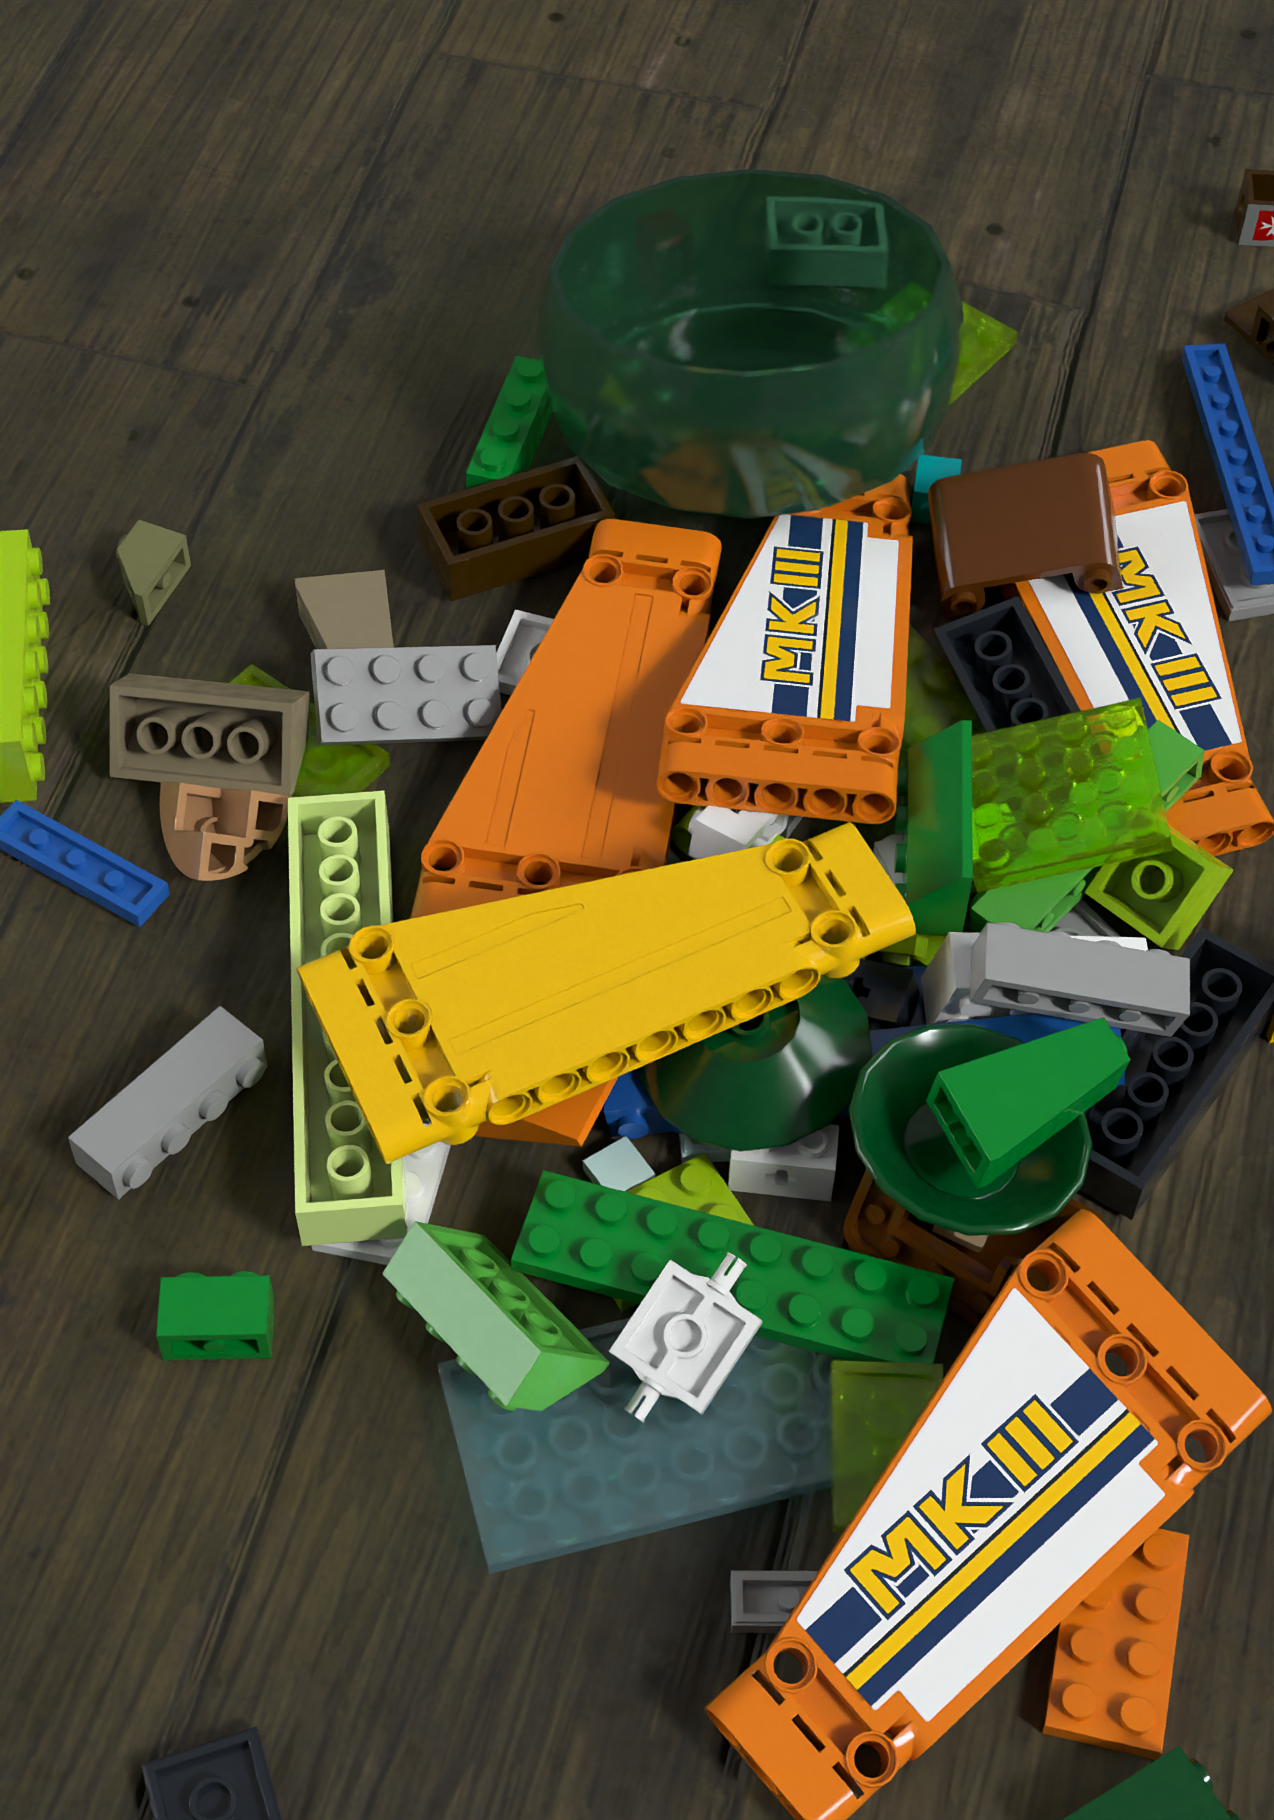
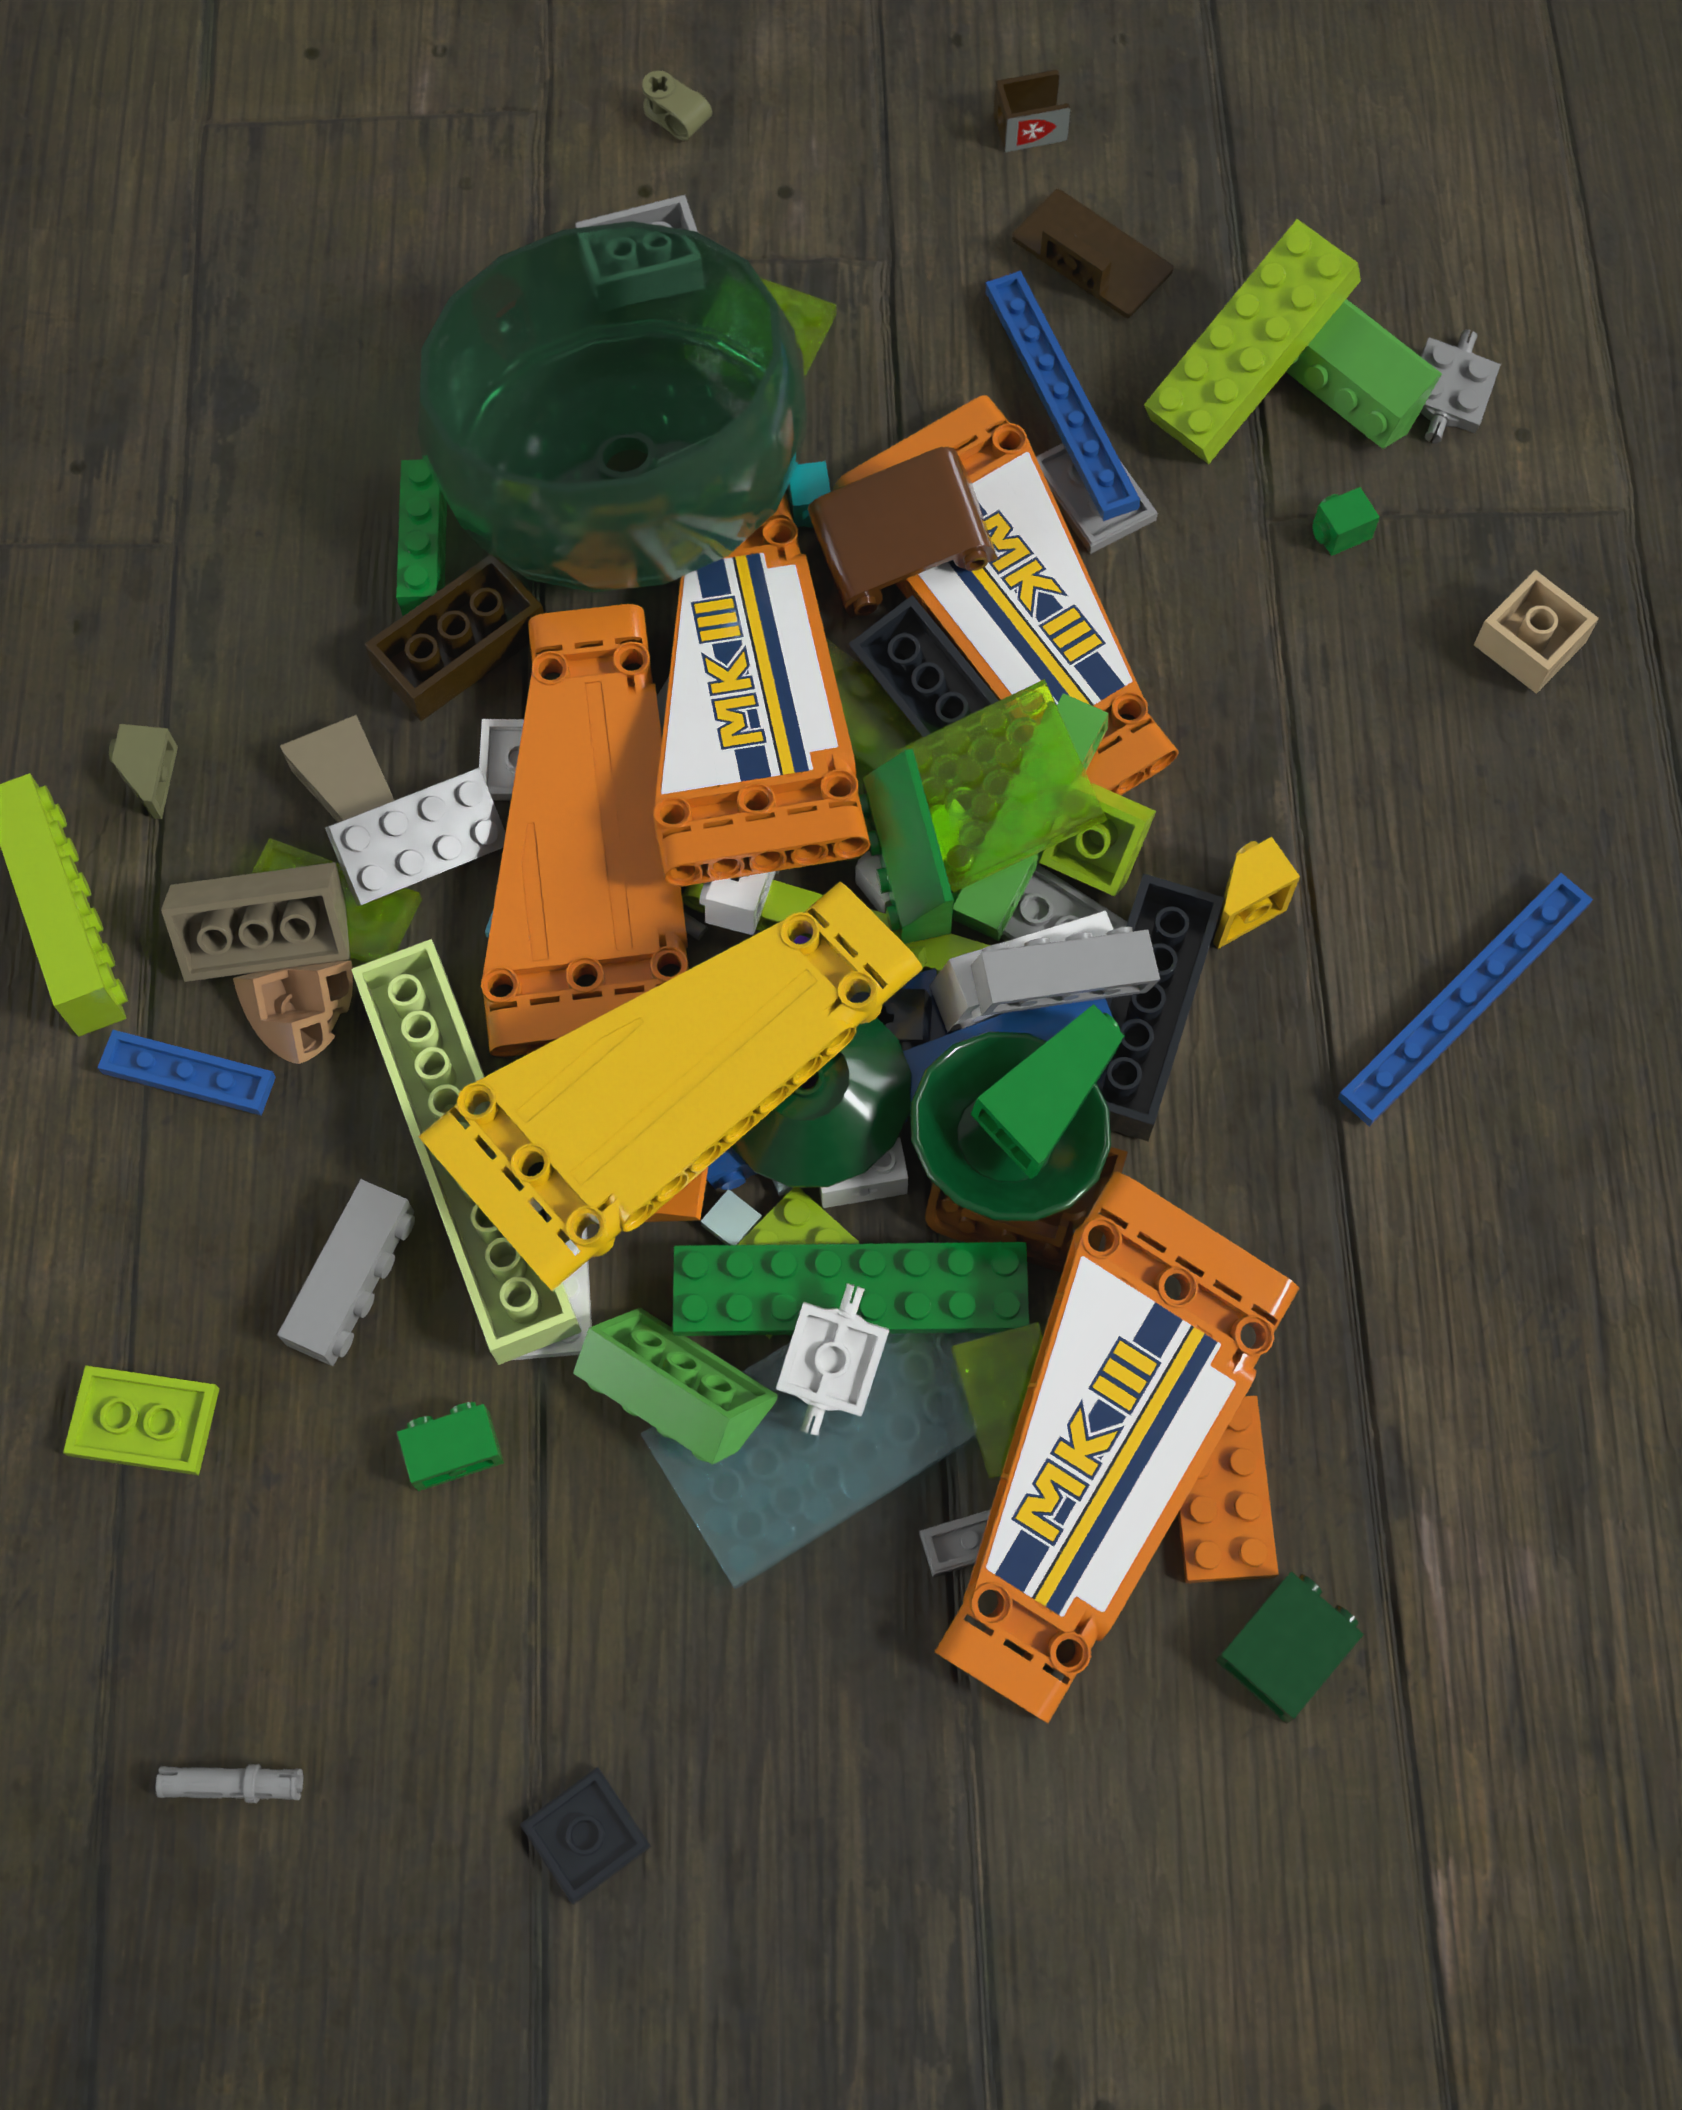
camera: 15 degrees left, 15 degrees up
none -> olive piece [642,71,712,141]

